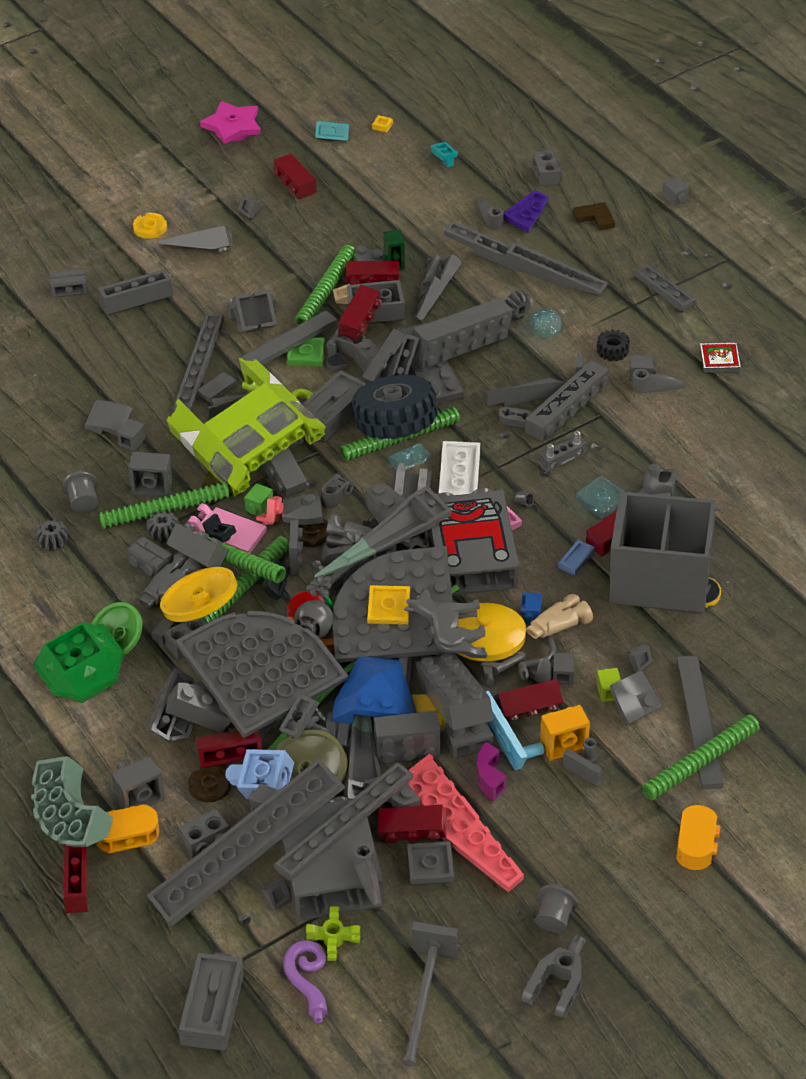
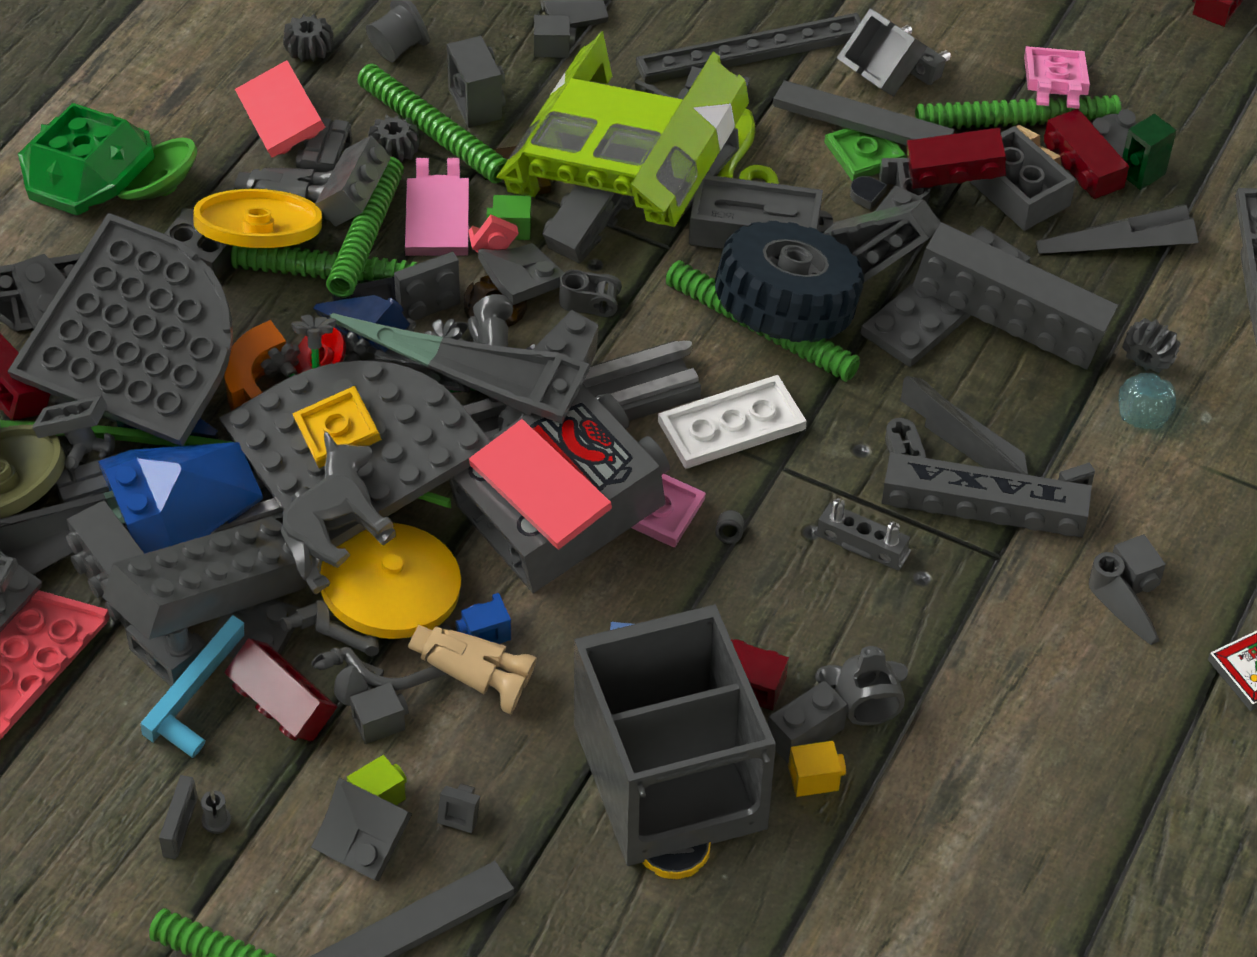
camera: 60 degrees right, 5 degrees up
black bracket [202,514,237,543] -> none
dark grey brick [294,600,333,639] -> none
clear light blue plate [388,443,430,470] -> none
magenta brick [477,742,506,802] -> none
light orange brick [540,705,590,761] -> none
clear light blue plate [575,475,625,518] -> none
black tyre [597,329,630,361] -> none
none -> coral tile [235,60,326,158]
none -> dark blue slope [313,295,410,353]
none -> coral tile [469,419,612,550]
none -> bright pink tile [1024,46,1090,109]

